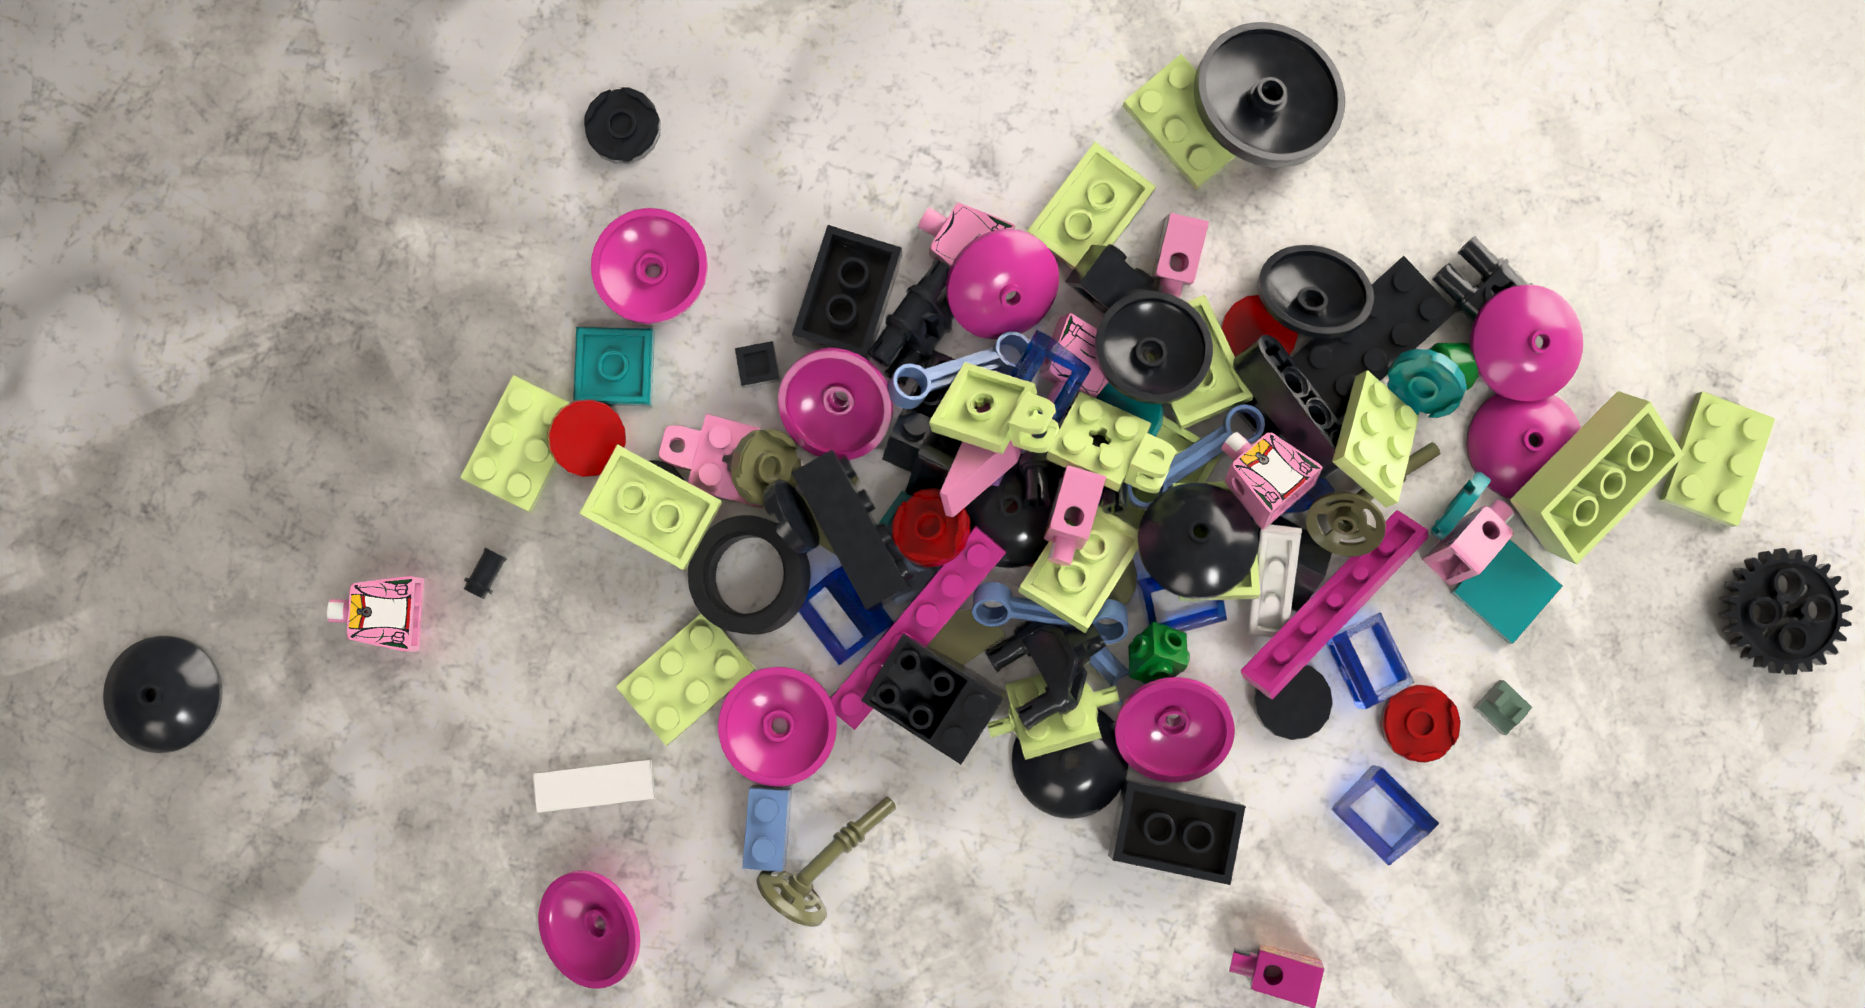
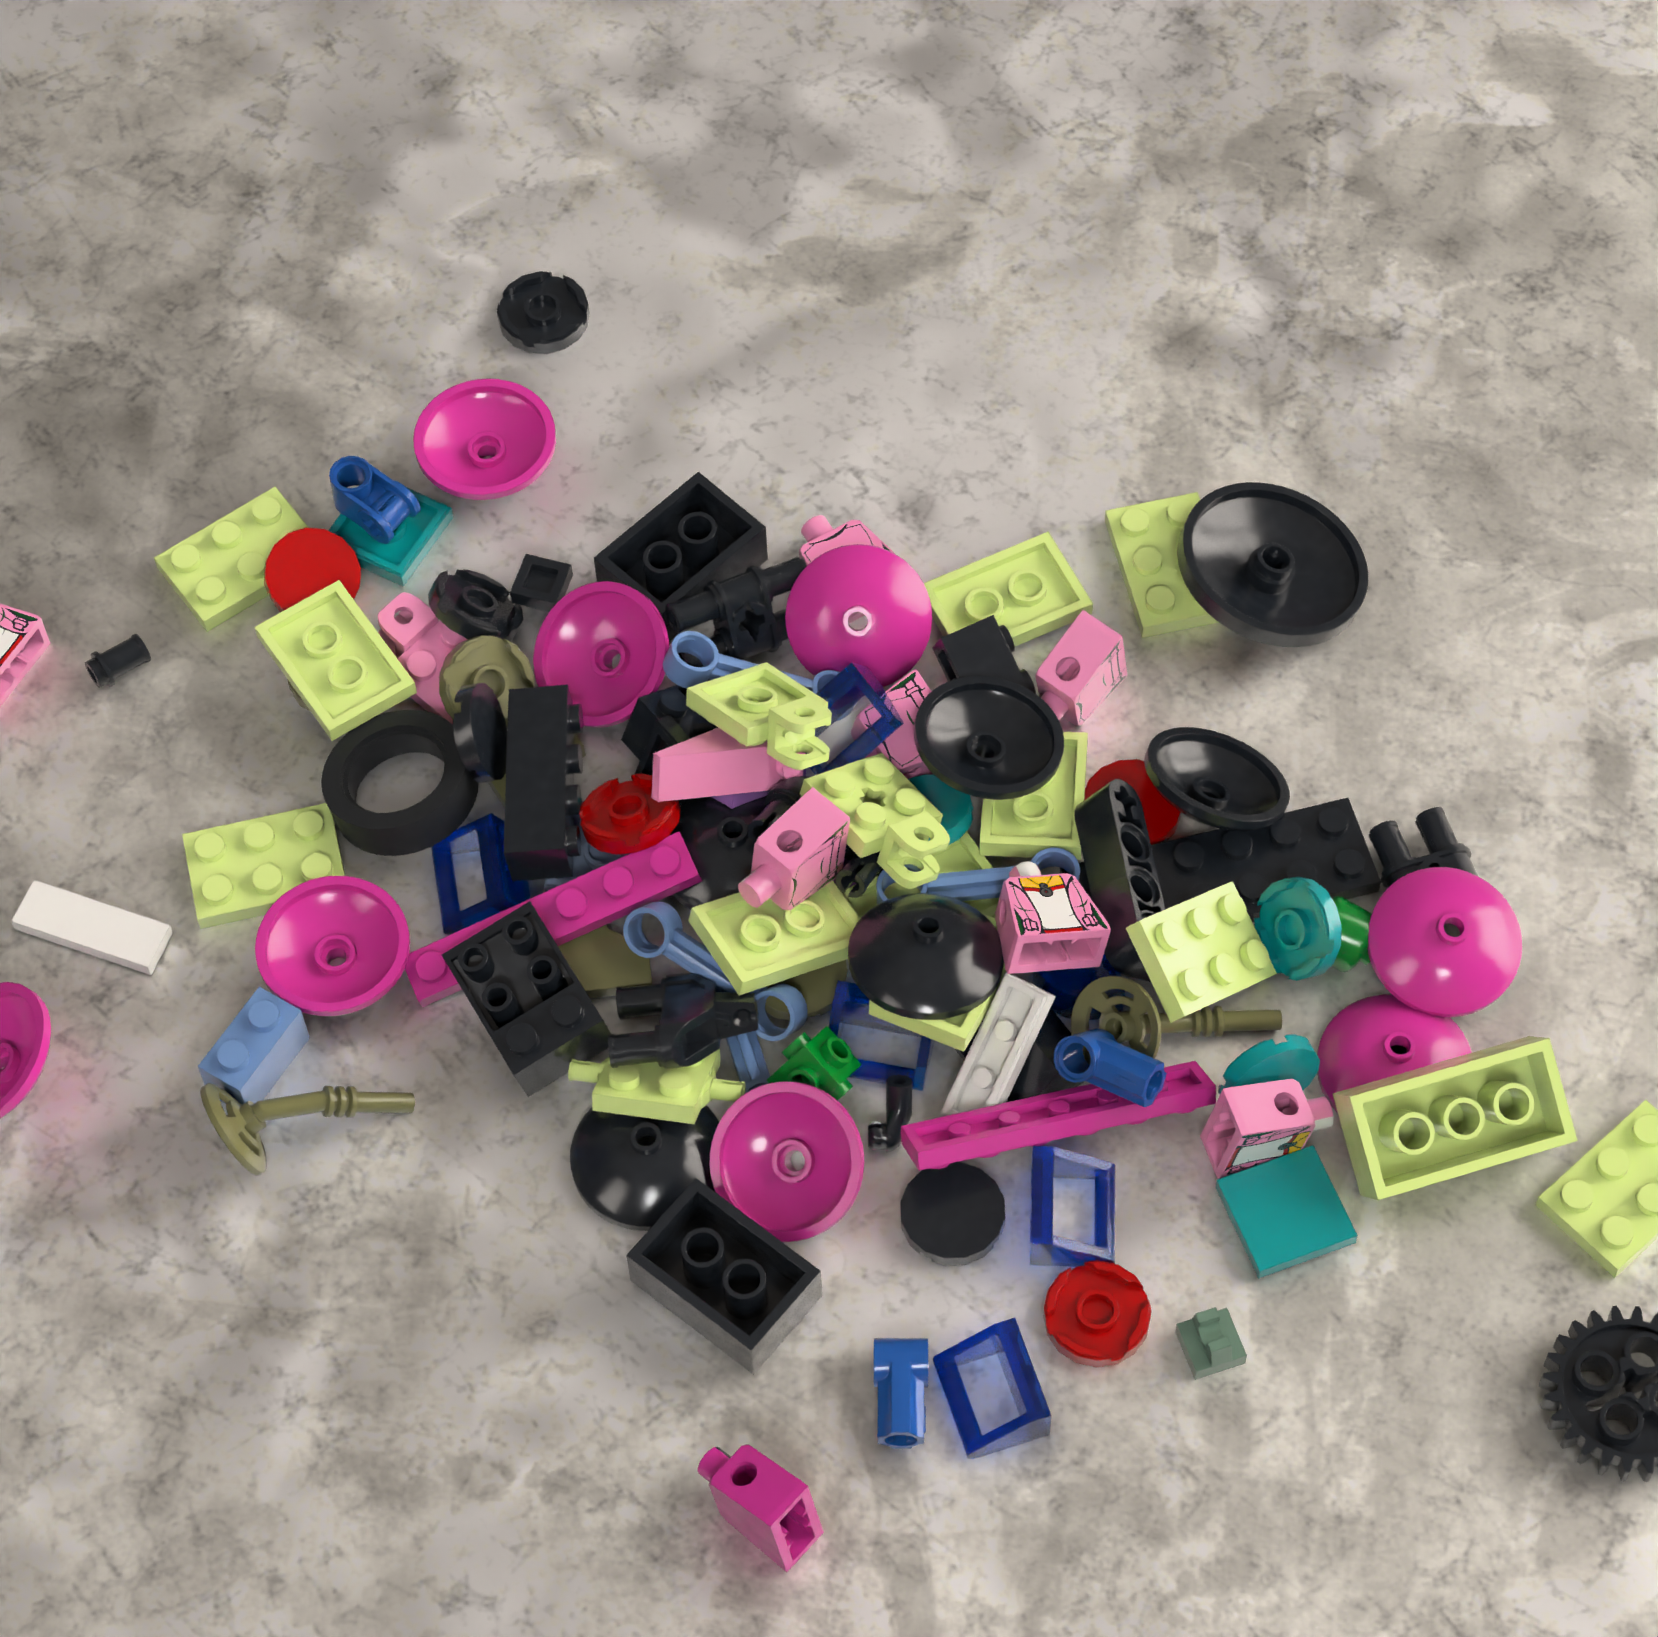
camera: 30 degrees right, 25 degrees down
none -> blue piece [329,456,421,544]
none -> black tile [428,569,524,641]
none -> black arm [868,1074,912,1153]
none -> blue piece [874,1338,928,1449]
none -> blue piece [1054,1028,1167,1107]

